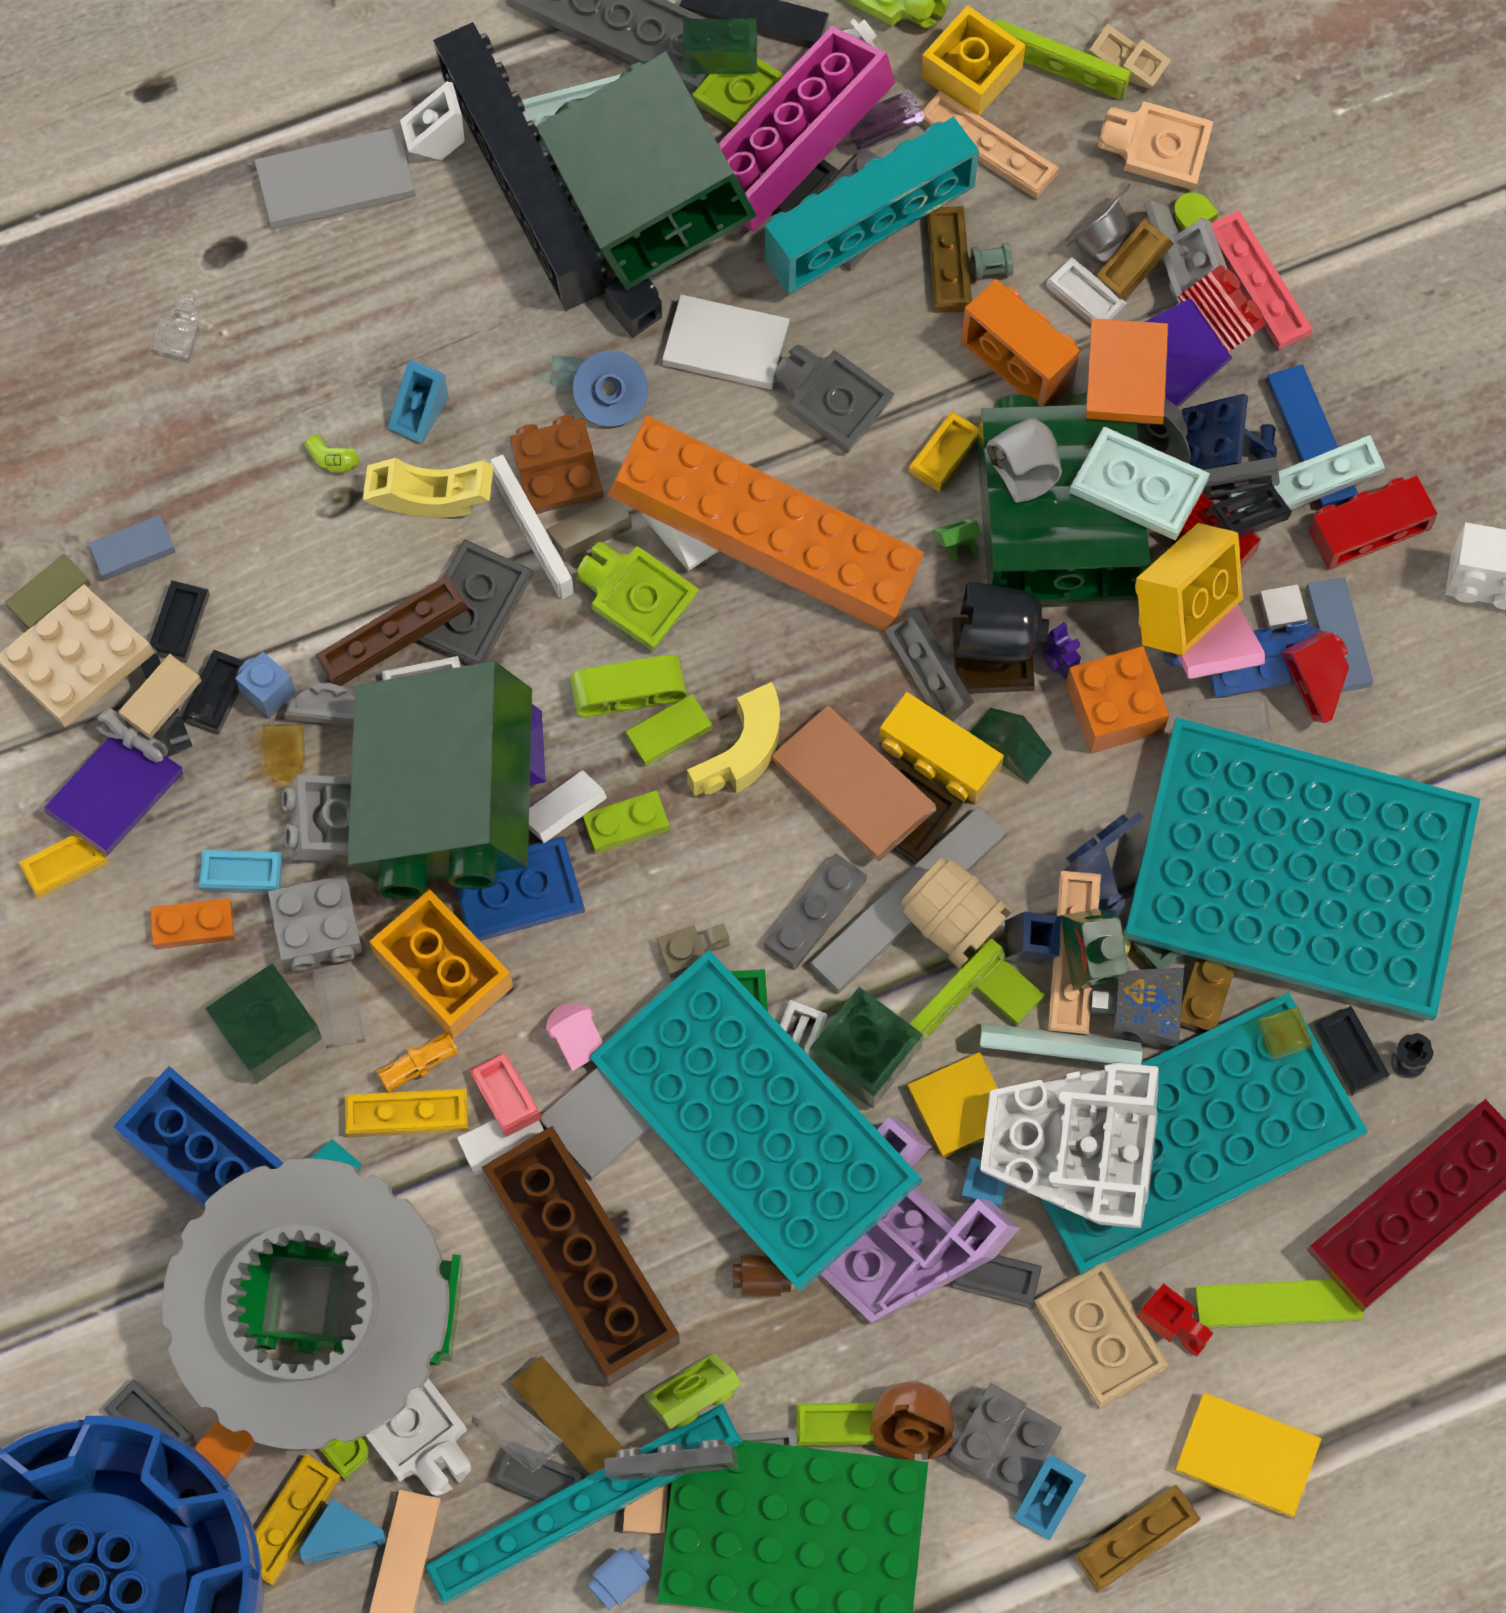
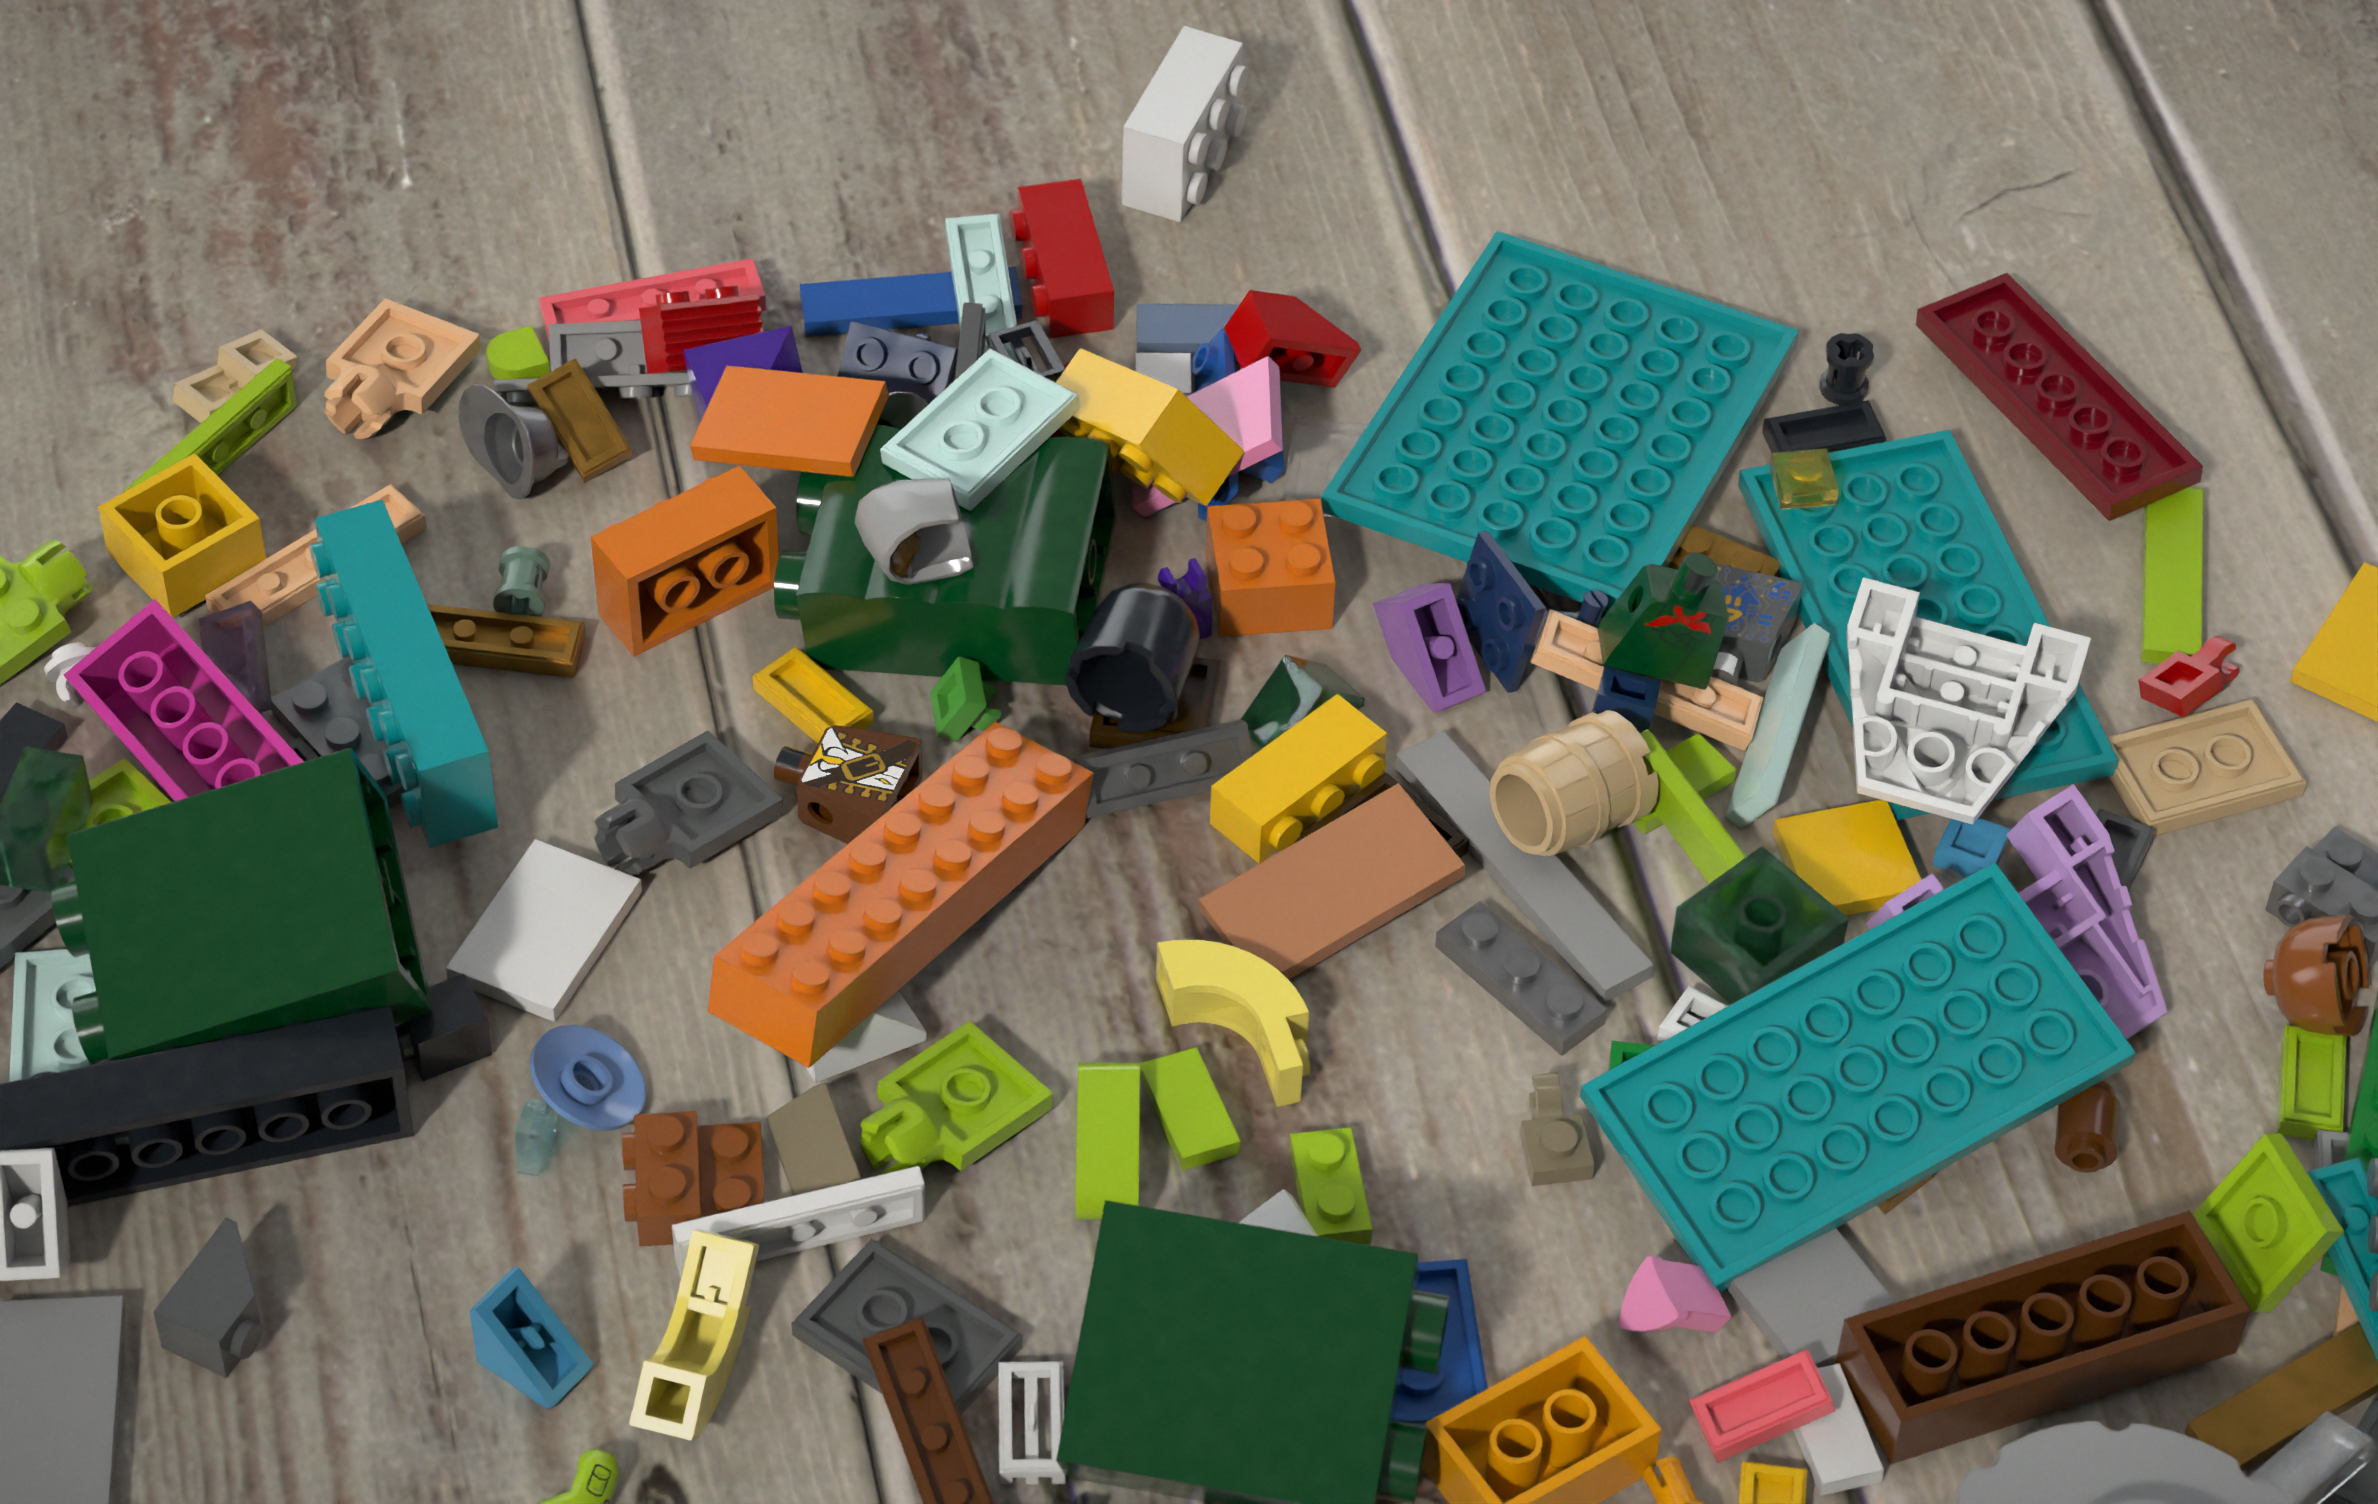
camera: 80 degrees left, 20 degrees down
white tile [1046,257,1127,324] -> none
none -> dark grey slope [153,1217,263,1378]
none -> torso [774,725,923,844]
none -> medium lavender slope [1373,583,1486,712]

